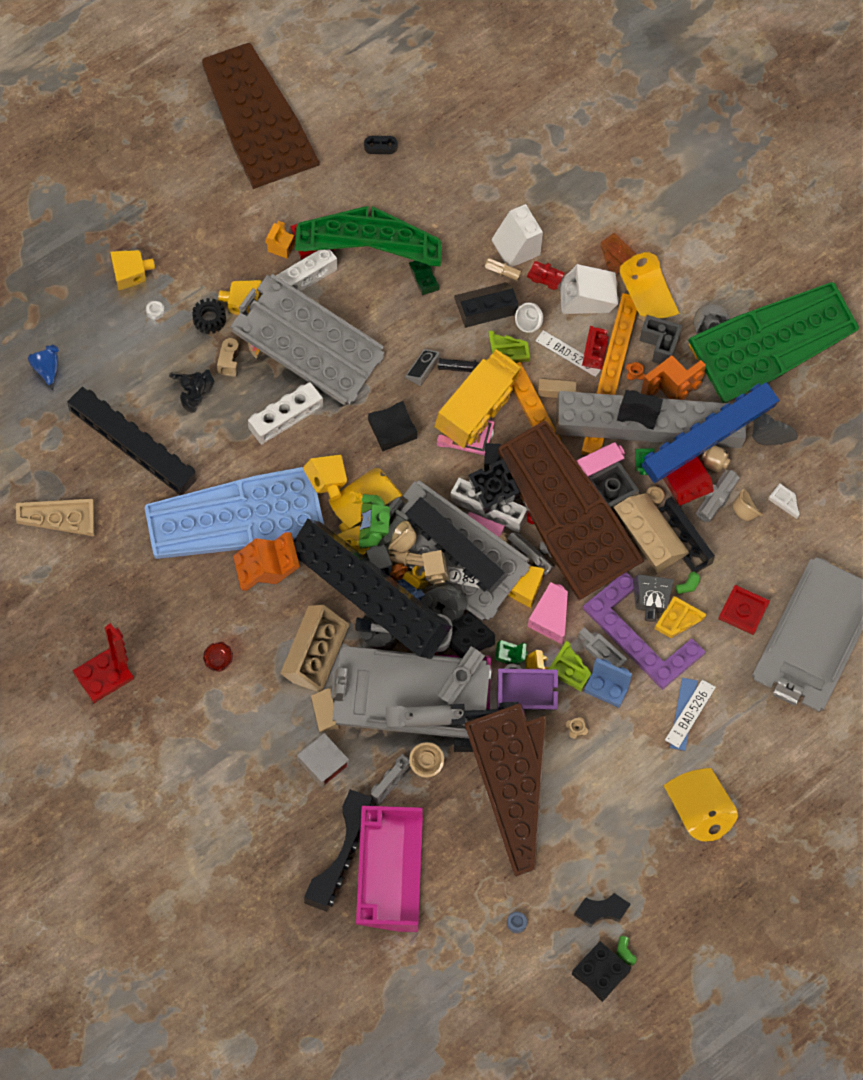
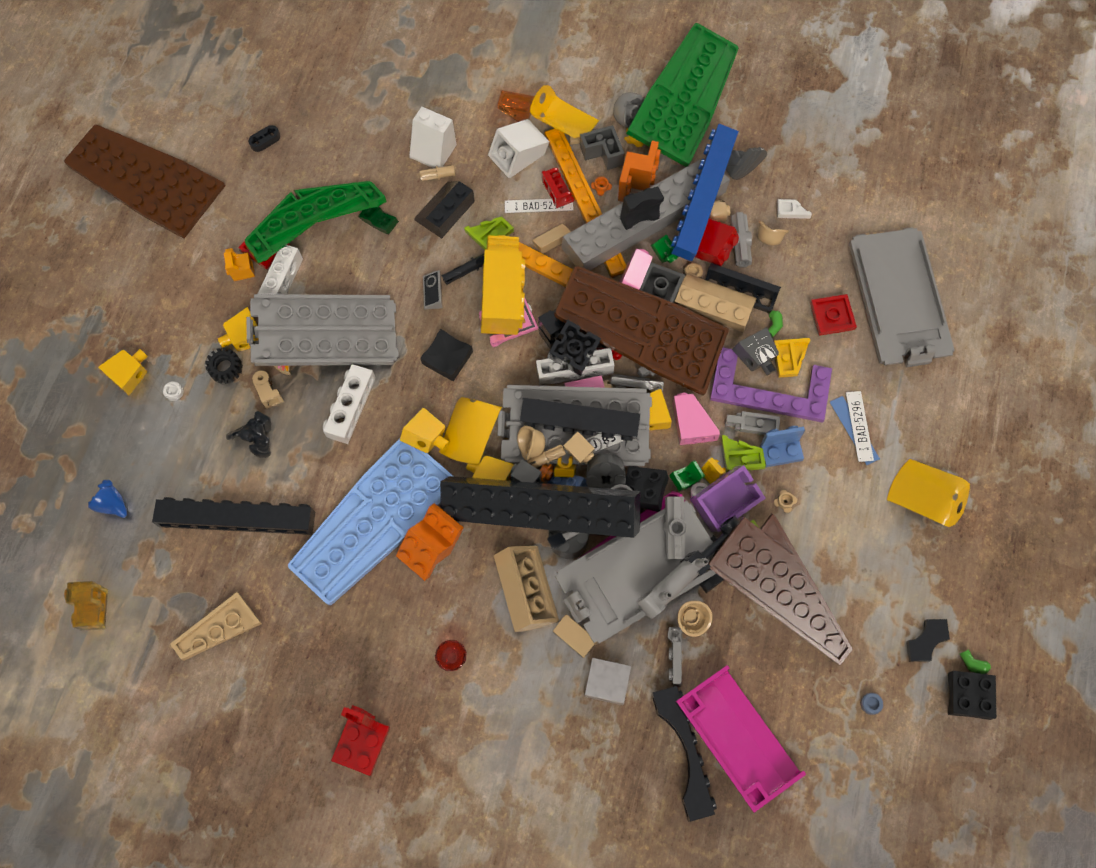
camera: 30 degrees left, 5 degrees up
bright green torso [345,491,390,550] -> none
white piece [515,302,543,333] -> none
red hips [527,261,565,290] -> none

